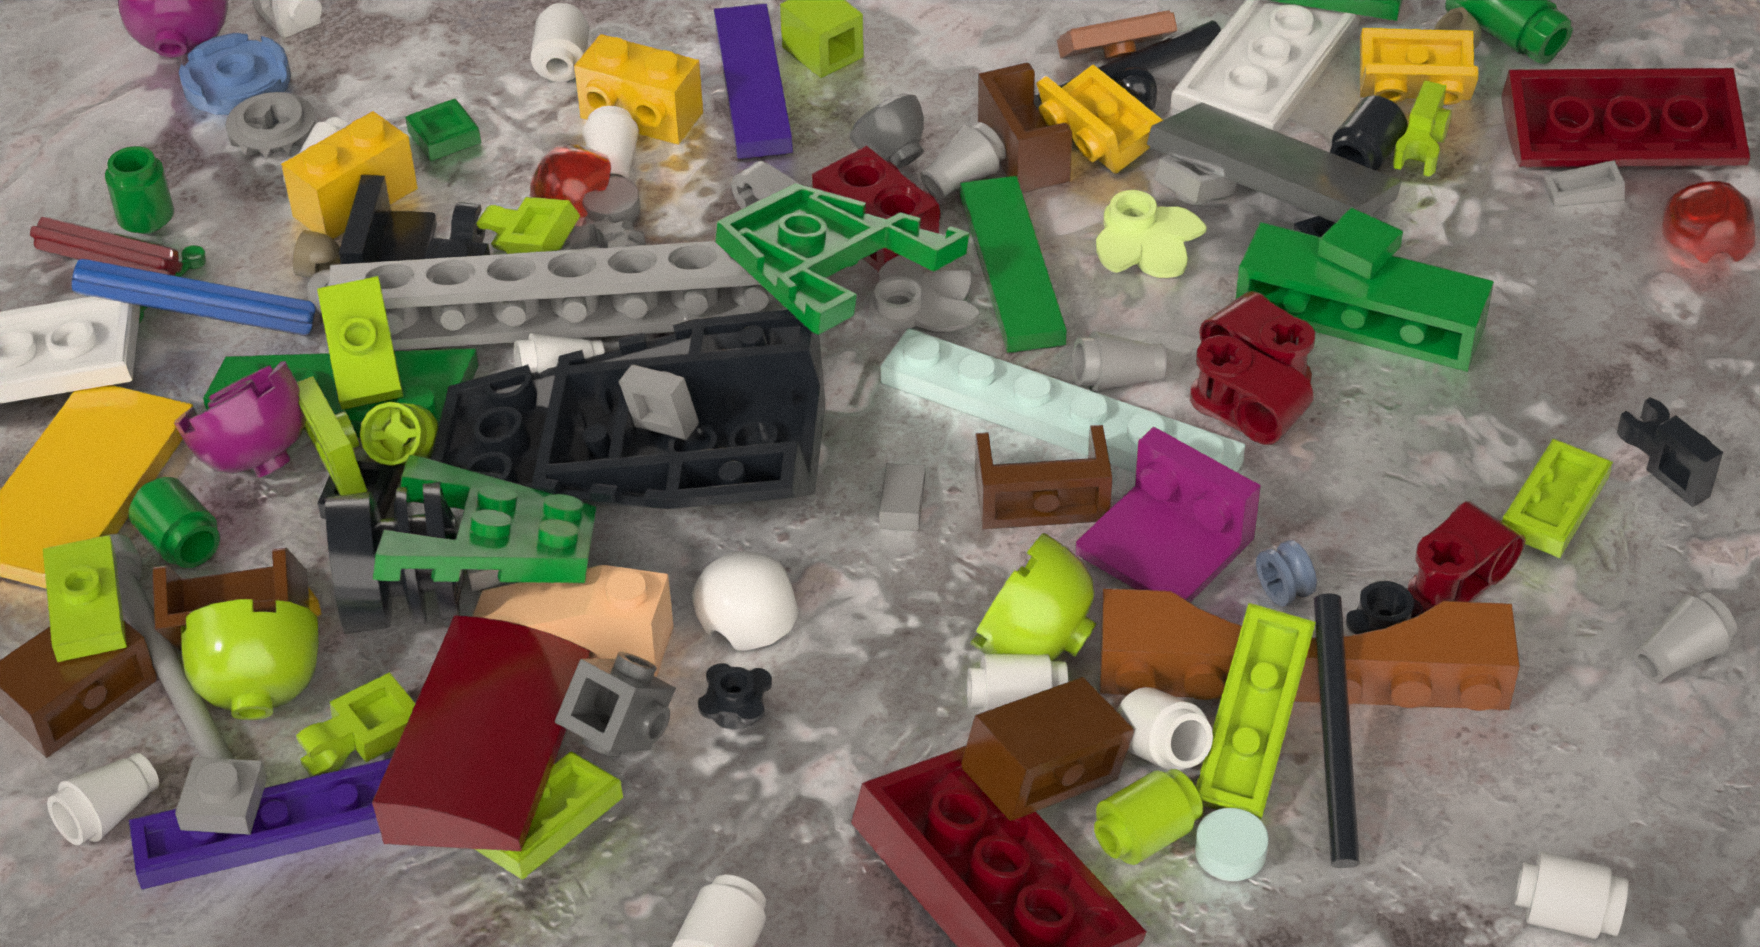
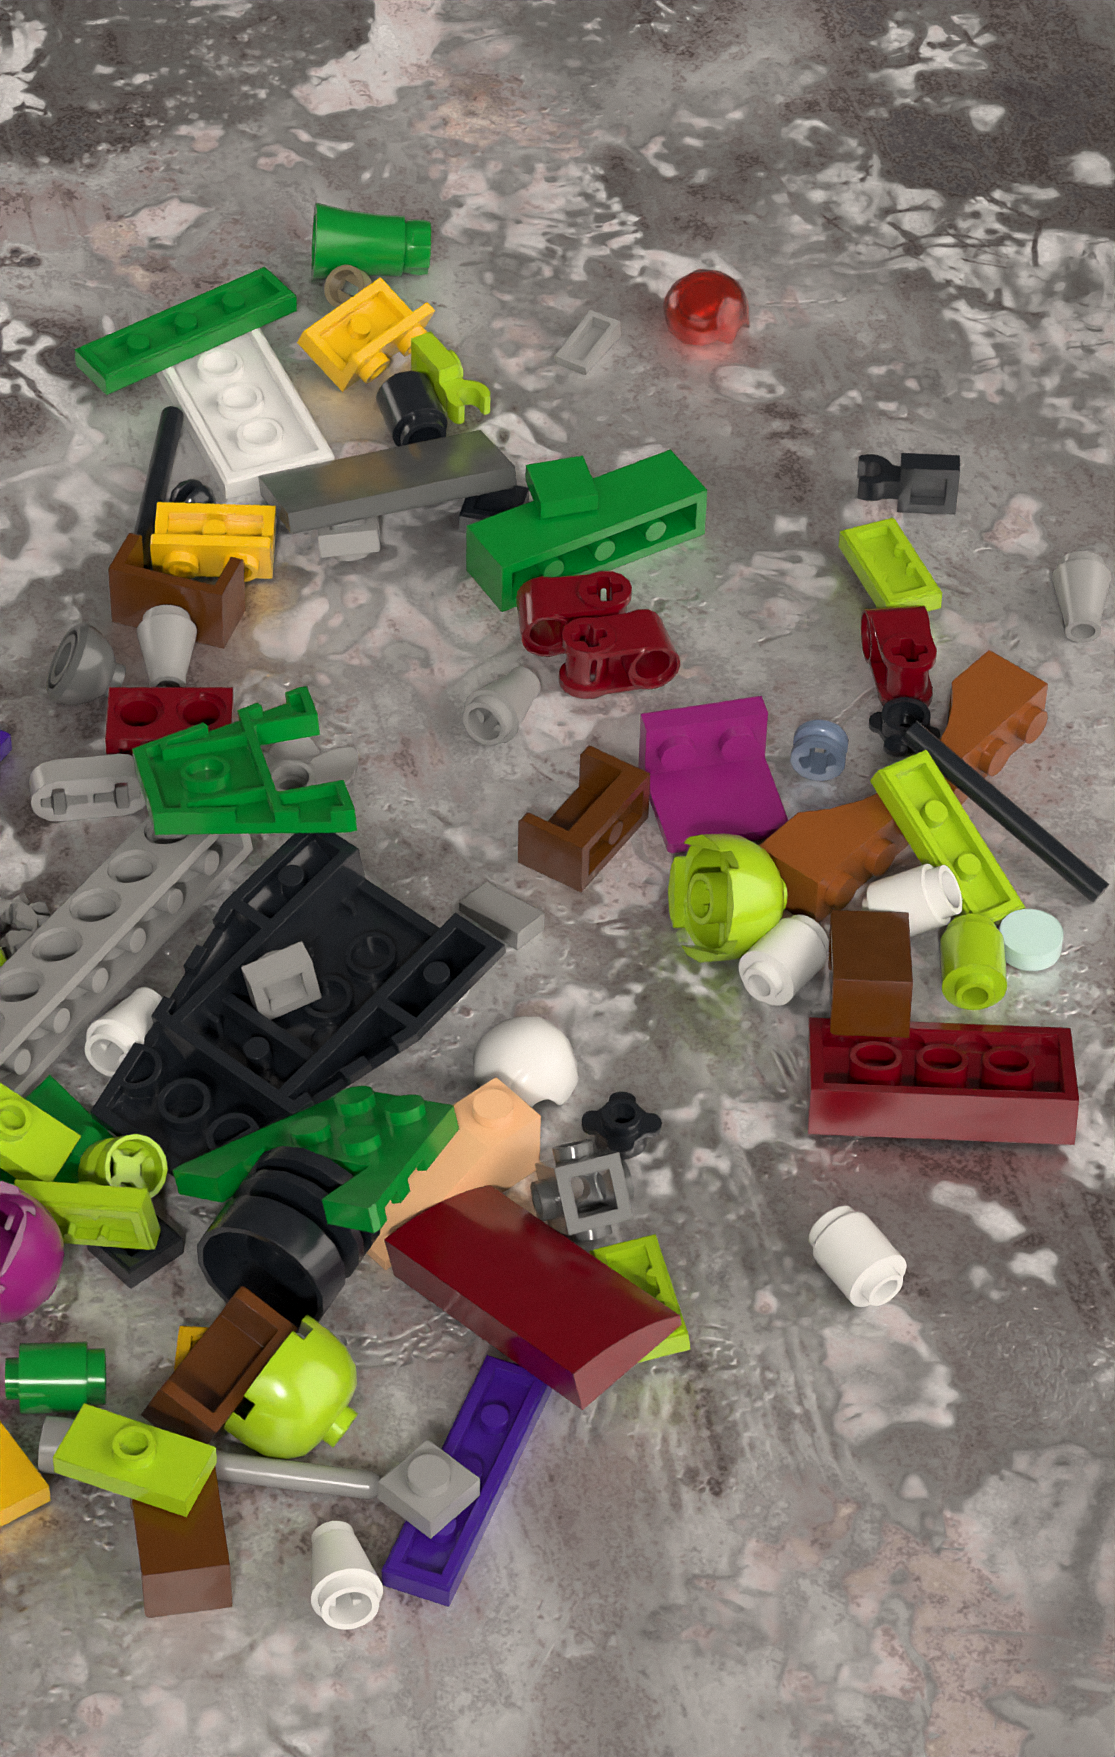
camera: 55 degrees left, 0 degrees up
lime plate [296,672,415,777] -> none
light aqua plate [881,328,1245,473] -> none
green tile [960,176,1067,353] -> none
plate [1057,10,1178,59] -> none
yellowish green plate [1096,190,1207,278] -> none
dark red slope [1501,68,1751,167] -> none

